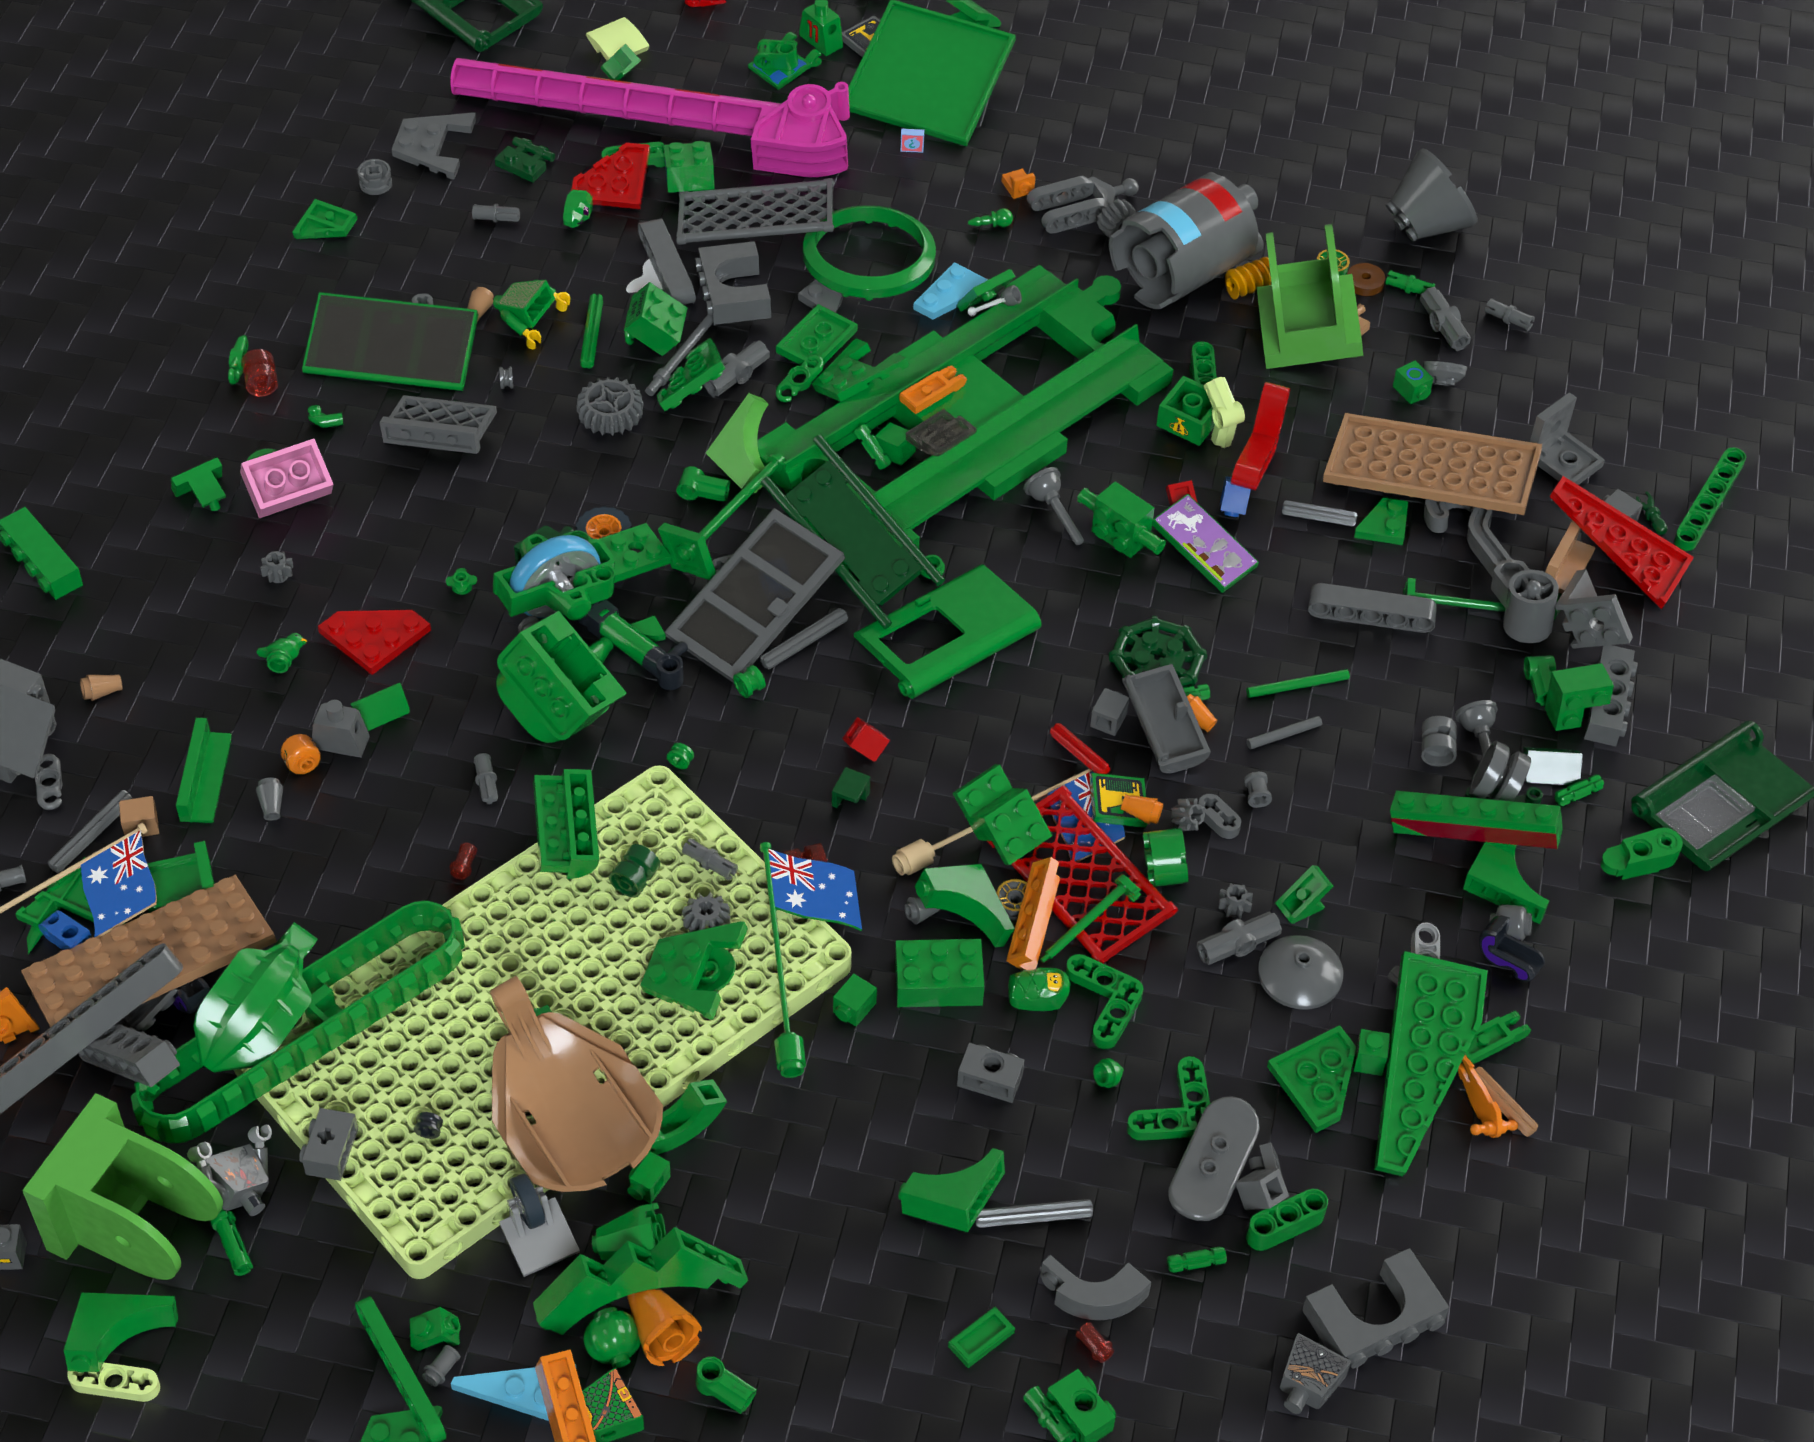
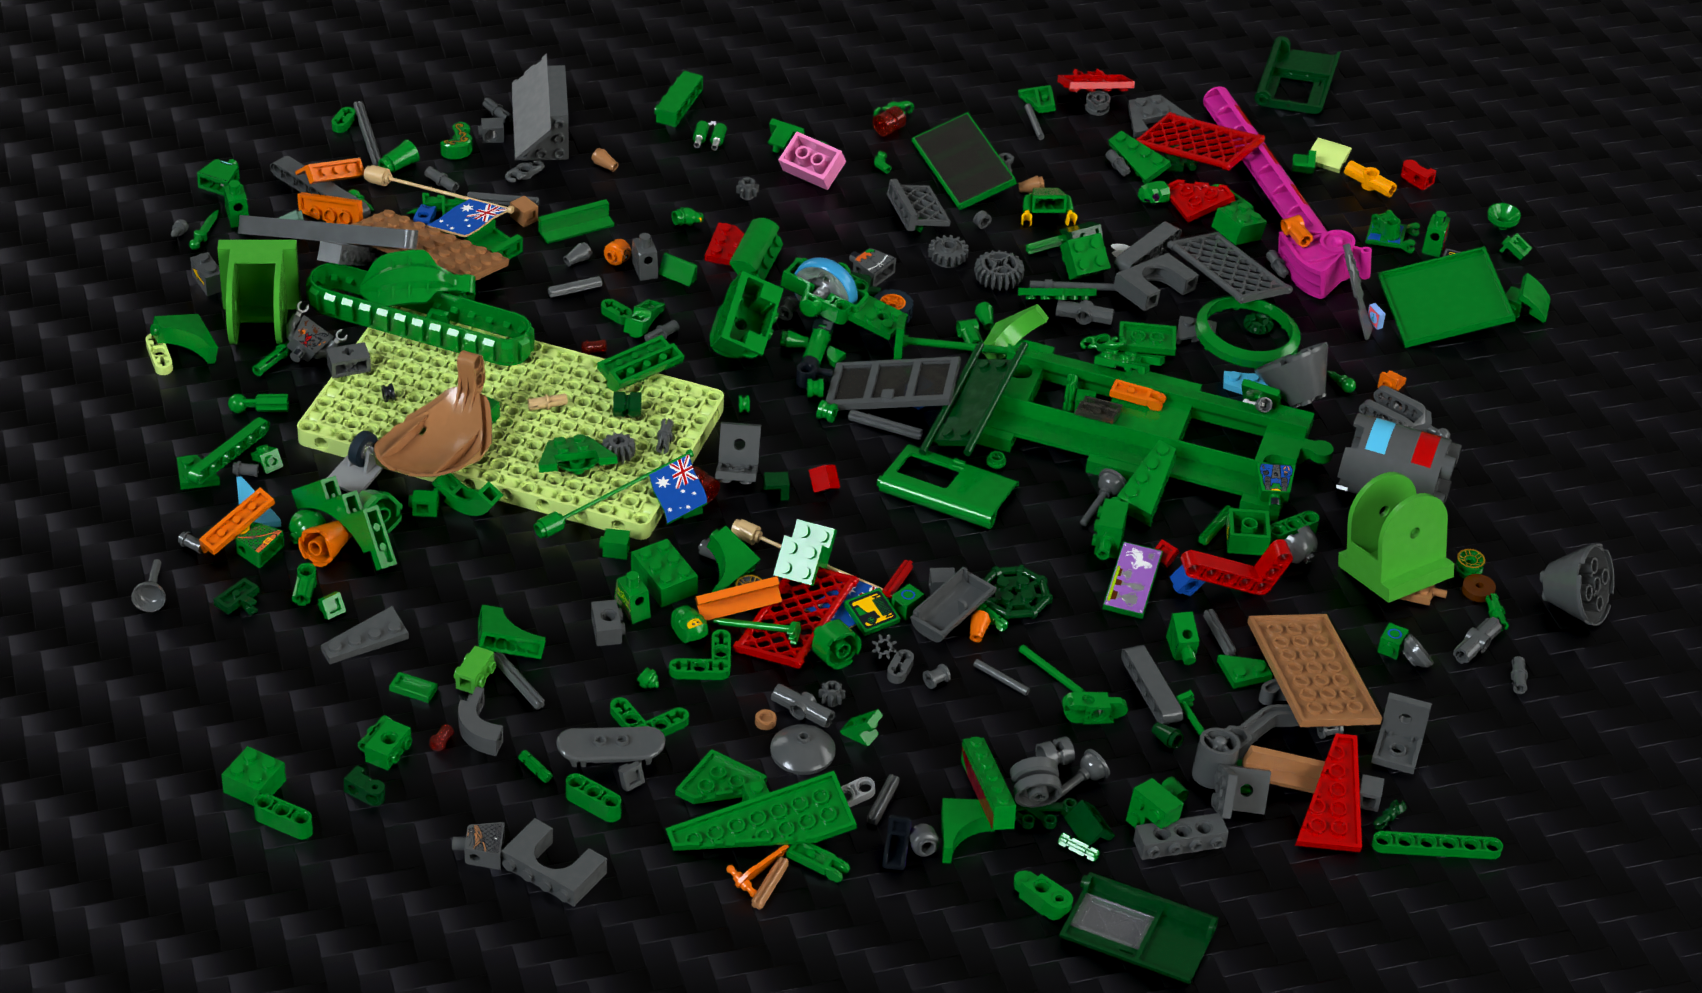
camera: 60 degrees right, 10 degrees down
orange cone [1121,794,1163,825] -> none
yellowish green piece [1204,377,1245,448] -> none
dark grey brick [1235,1169,1289,1210] -> none
none -> green piece [228,394,289,413]
none -> tile [318,591,346,620]
none -> dark grey wing [321,606,409,665]
none -> bright green brick [454,646,496,694]
none -> tan axle [528,393,568,411]
none -> dark grey axle [548,276,602,298]
none -> green beam [601,299,632,325]
none -> green torso [614,571,651,624]
none -> green slope [623,299,665,338]
none -> green piece [693,121,727,151]
none -> dark grey bracket [715,422,761,484]
none -> green brick [729,218,783,280]
none -> medium nougat tile [755,709,777,730]
none -> green wheel [807,379,824,398]
none -> dark grey torso [849,248,896,286]
none -> dark grey axle [866,774,899,826]
none -> green brick [891,584,924,621]
none -> dark grey gear [928,235,969,268]
none -> green cone [975,302,994,330]
none -> dark grey bar [1025,104,1045,140]
none -> red plate [1057,69,1135,92]
none -> dark green panel [1060,222,1104,242]
none -> green piece [1062,692,1128,725]
none -> green wing [1109,131,1171,184]
none -> green wedge [1117,440,1176,527]
none -> red door [1136,112,1265,171]
none -> dark green cone [1152,722,1184,749]
none -> green torso [1166,611,1199,665]
none -> green axle [1198,505,1234,545]
none -> dark green gear [1243,312,1274,334]
none -> dark grey cone [1254,342,1328,408]
none -> torso [1255,463,1295,510]
none -> dark grey axle [1266,250,1289,278]
none -> orange piece [1281,215,1313,248]
none -> dark grey cylinder [1285,525,1318,564]
none -> dark grey sword [1343,244,1373,340]
none -> light orange piece [1344,160,1397,198]

